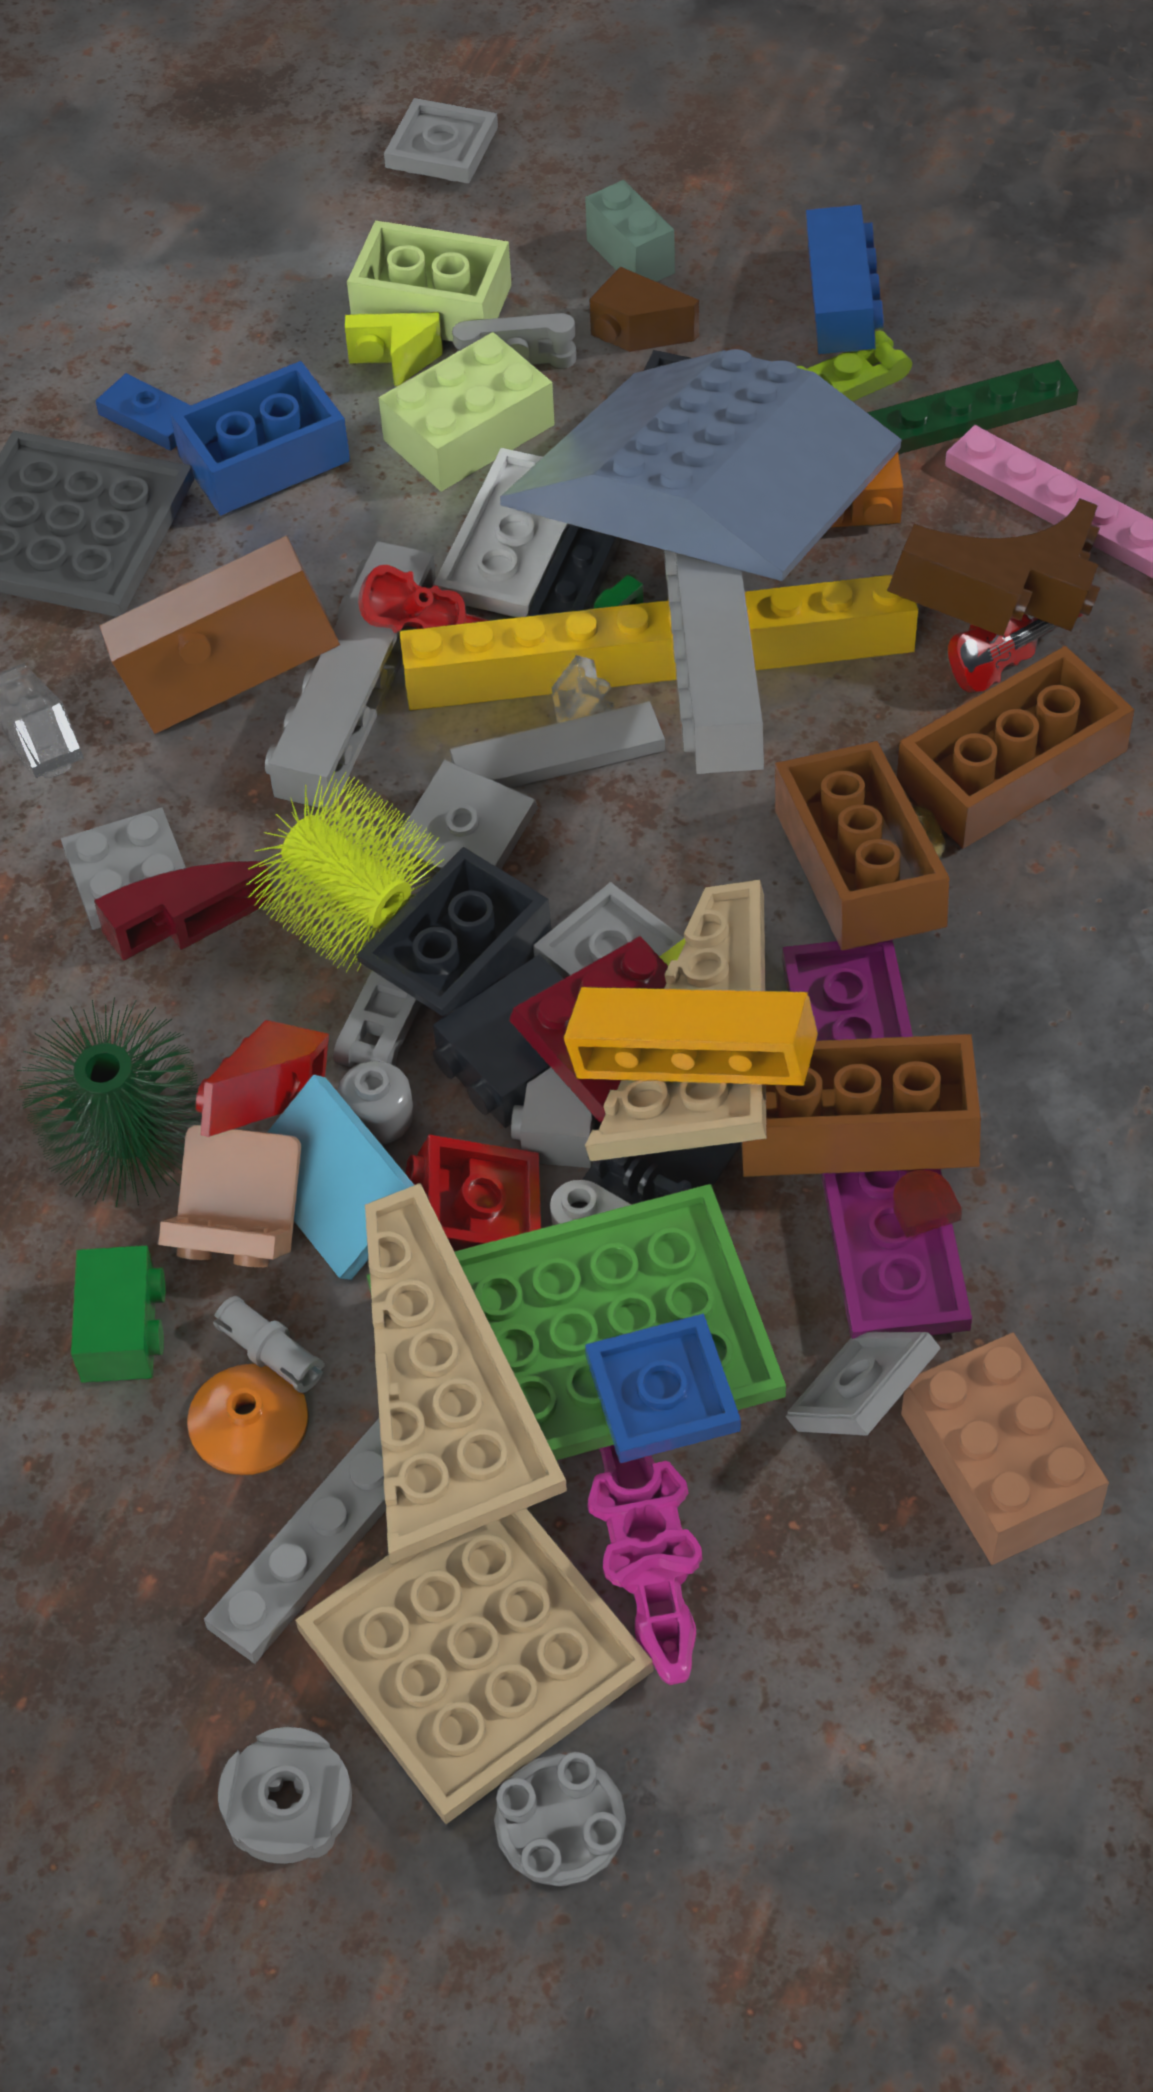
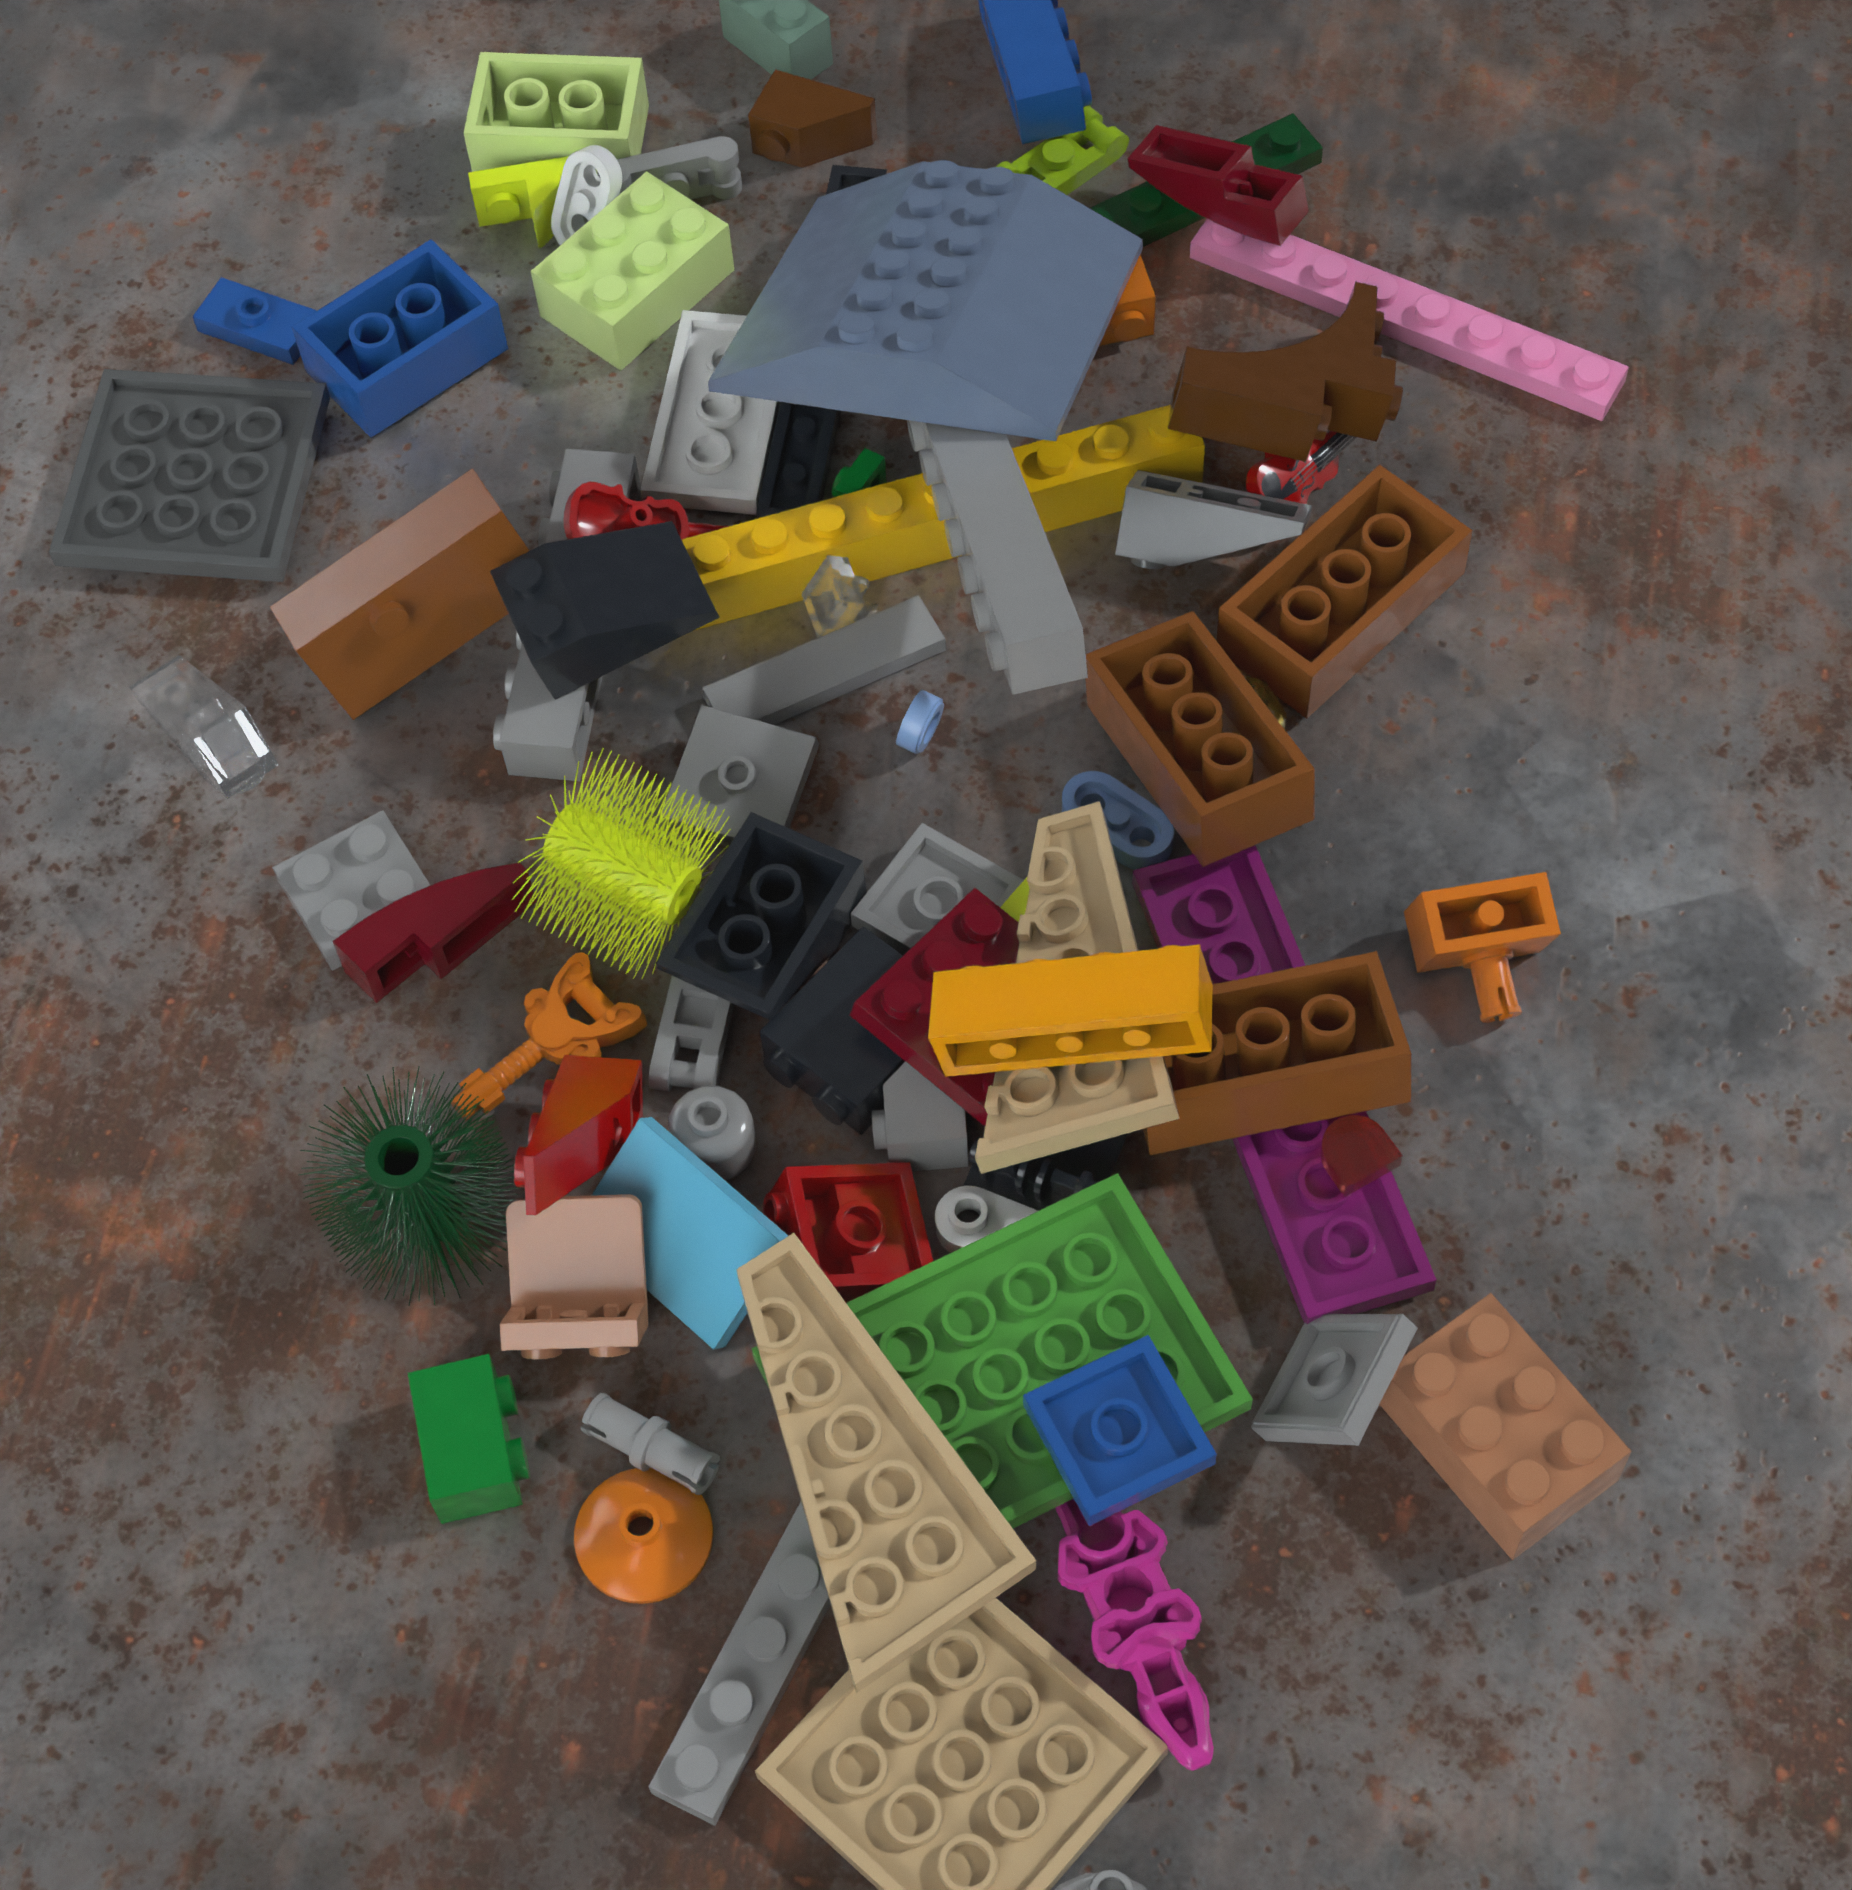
camera: 10 degrees left, 5 degrees up
none -> orange piece [451,952,647,1120]
none -> black slope [490,521,720,700]
none -> white plate [551,145,622,245]
none -> light blue tile [896,690,944,754]
none -> medium blue plate [1062,771,1174,870]
none -> slope [1115,470,1312,569]
none -> dark red slope [1127,125,1309,246]
none -> orange brick [1404,872,1561,1023]

